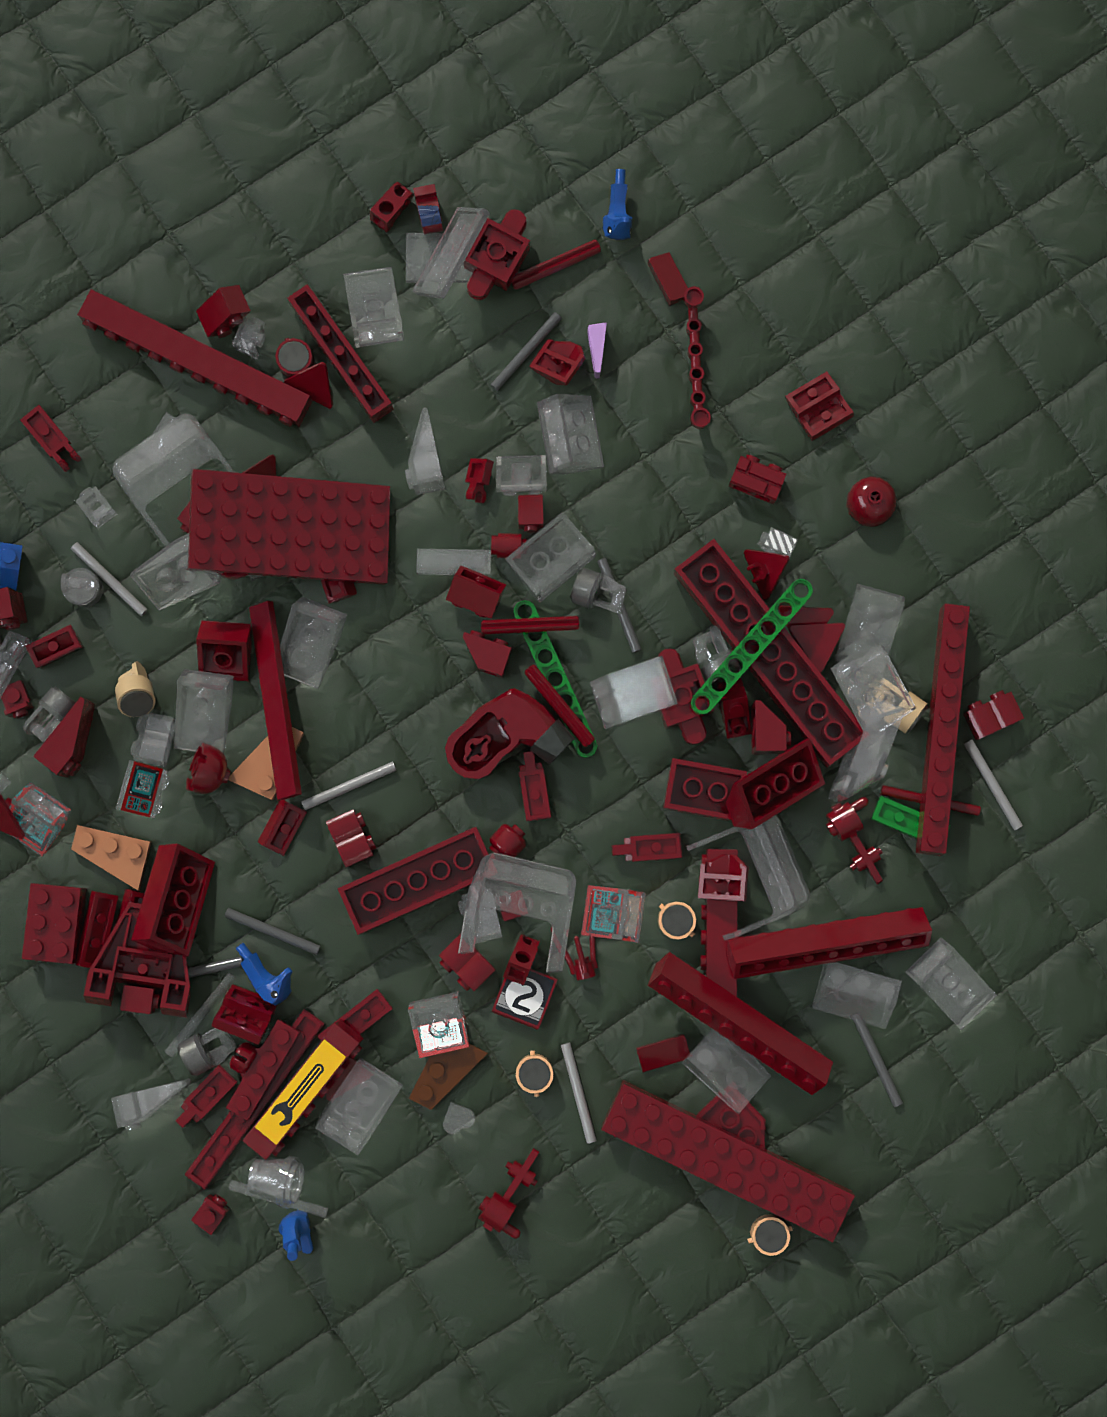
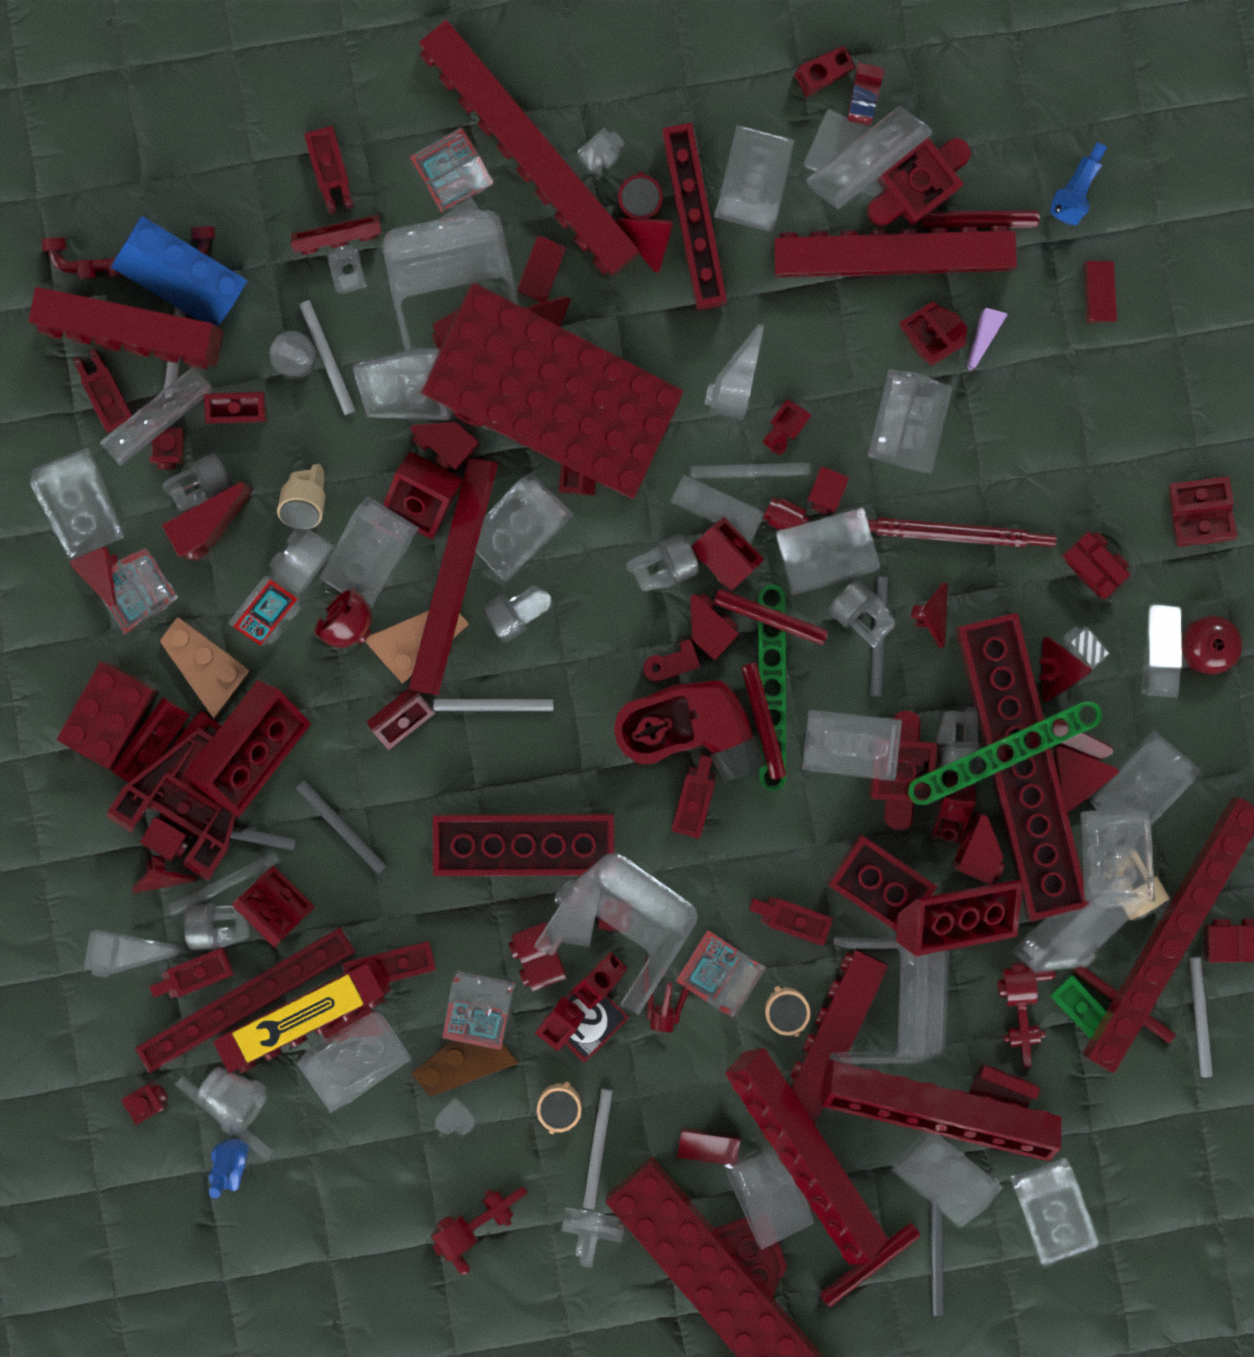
camera: 25 degrees right, 5 degrees up
dark red brick [196,285,251,338] -> none
dark red plate [226,1019,301,1121] -> none
blue animal [236,943,293,1006] -> none
dark red brick [326,809,377,867] -> none
dark red head [489,824,526,861] -> none
dark grey bar [490,312,562,391] -> none
clear slope [496,455,547,496] -> none
dark red bar [684,286,711,429] -> none
dark red slope [698,854,749,902] -> none
none -> dark red piece [132,856,197,893]
none -> dark red plate [291,214,382,255]
none -> clear slope [409,127,493,212]
none -> dark red slope [410,422,480,471]
none -> clear piece [481,586,551,643]
none -> dark red slope [517,235,566,303]
none -> dark red bracket [535,997,586,1051]
none -> clear bracket [562,1208,624,1268]
none -> clear piece [626,533,699,591]
none -> dark red leg [643,639,700,681]
none -> clear bar [690,463,810,478]
none -> dark red brick [773,226,1017,278]
none -> dark red axle [820,1223,921,1307]
none -> dark red axle [846,517,1057,548]
none -> dark red piece [911,582,948,648]
none -> dark red panel [968,1062,1040,1108]
none -> clear slope [1141,605,1181,698]

